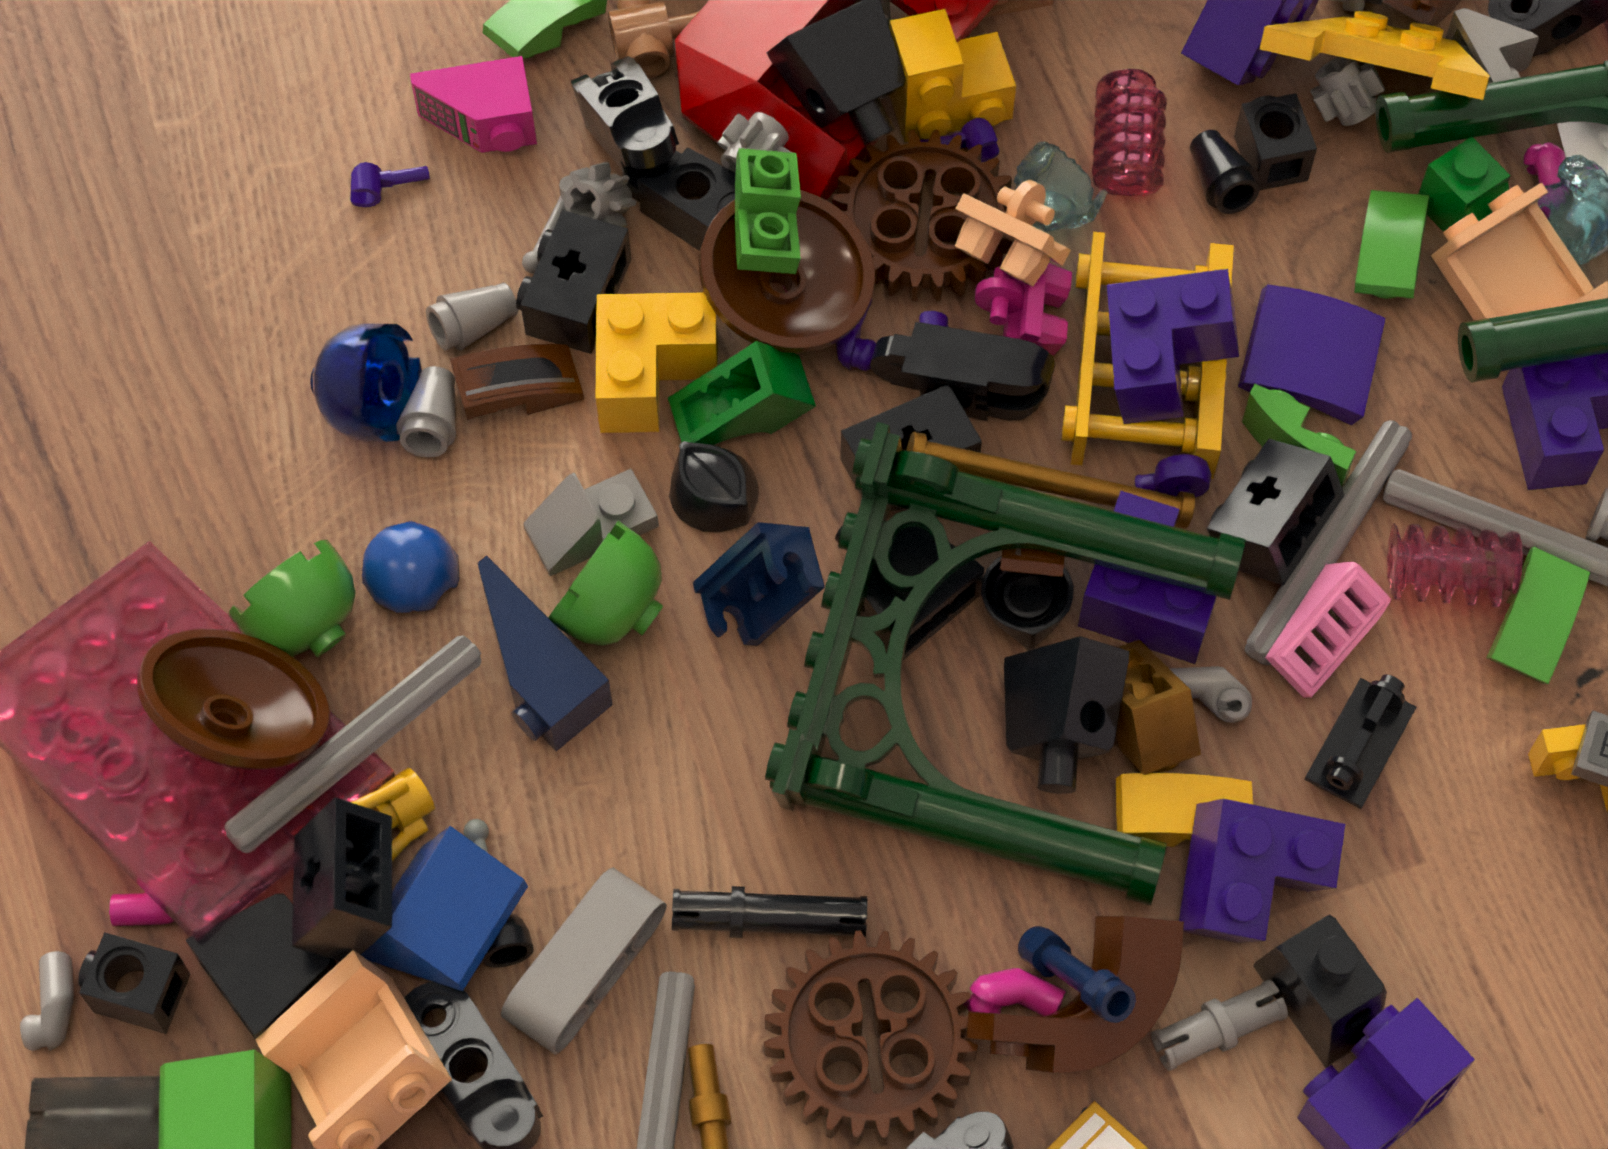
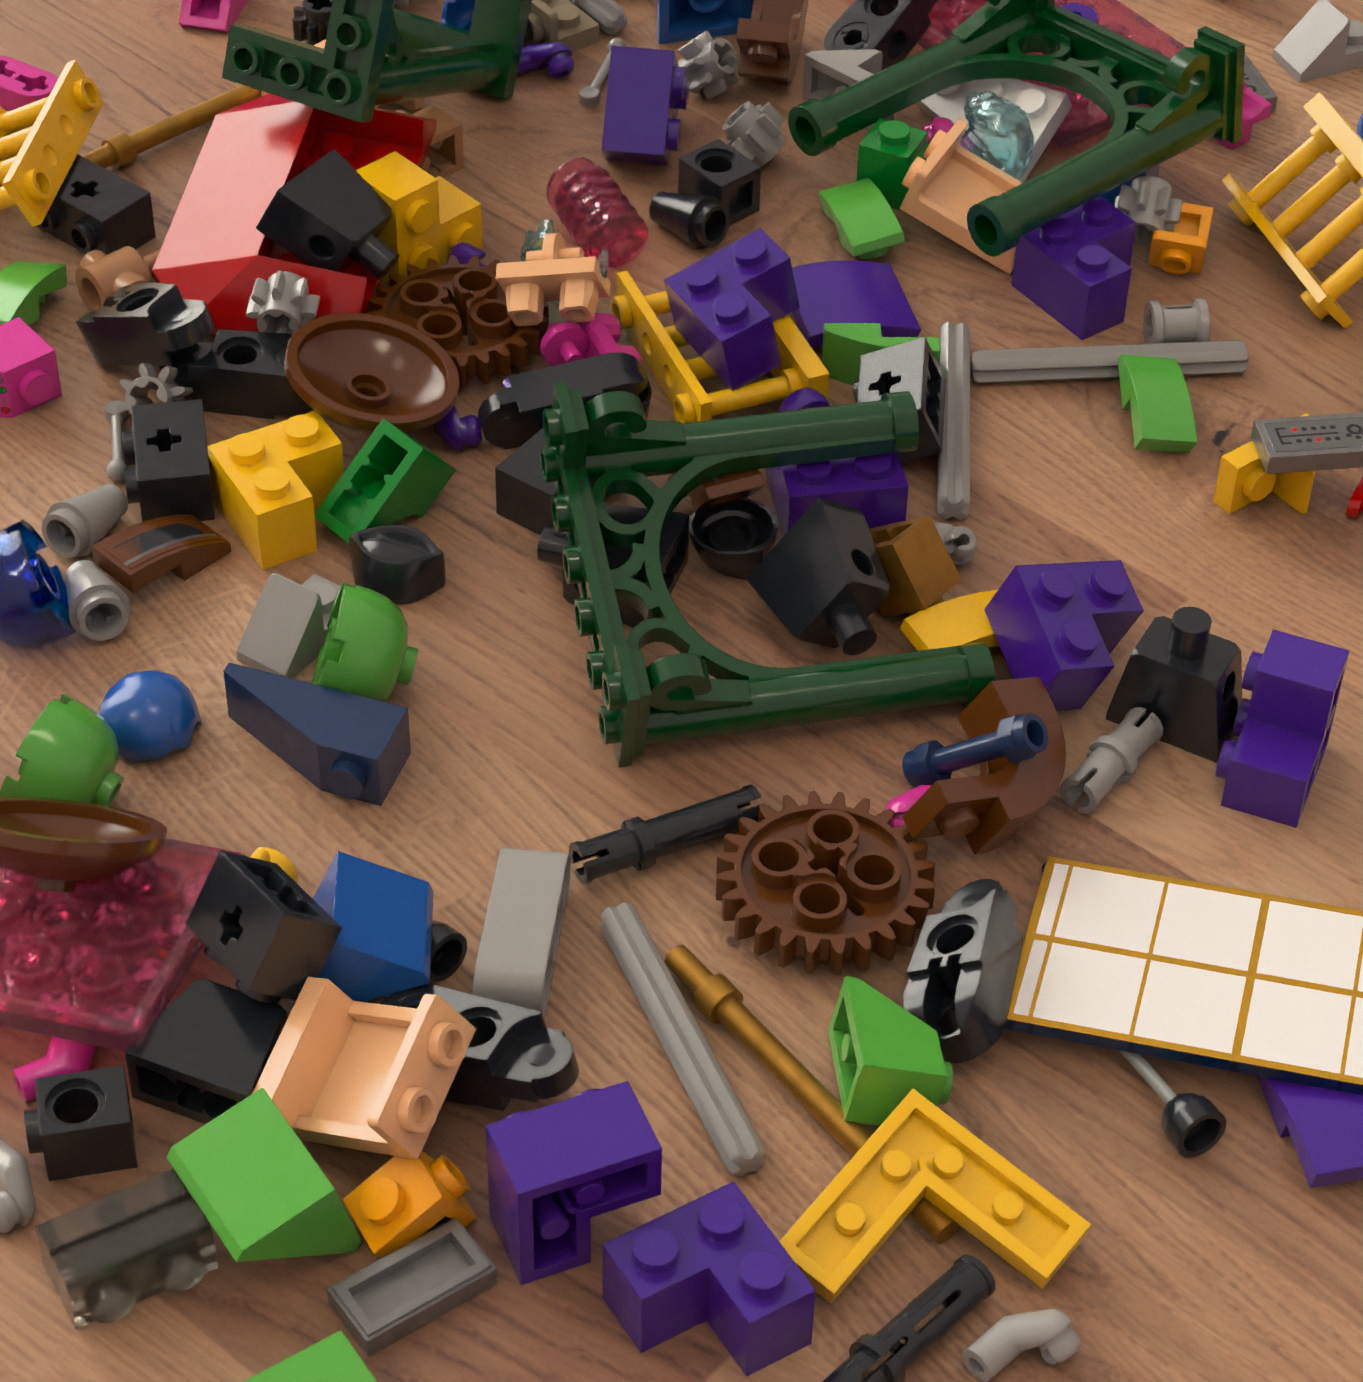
camera: 30 degrees left, 20 degrees down
light grey axle [224,635,482,853] -> none
dark blue hinge [693,522,825,646] -> none
bright green slope [735,148,801,274] -> none
yellow wing [1260,11,1490,100] -> none
bright pink slope [1265,562,1391,698] -> none
black hinge [1304,674,1417,809] -> none
clear pink piece [1387,523,1523,608] -> none

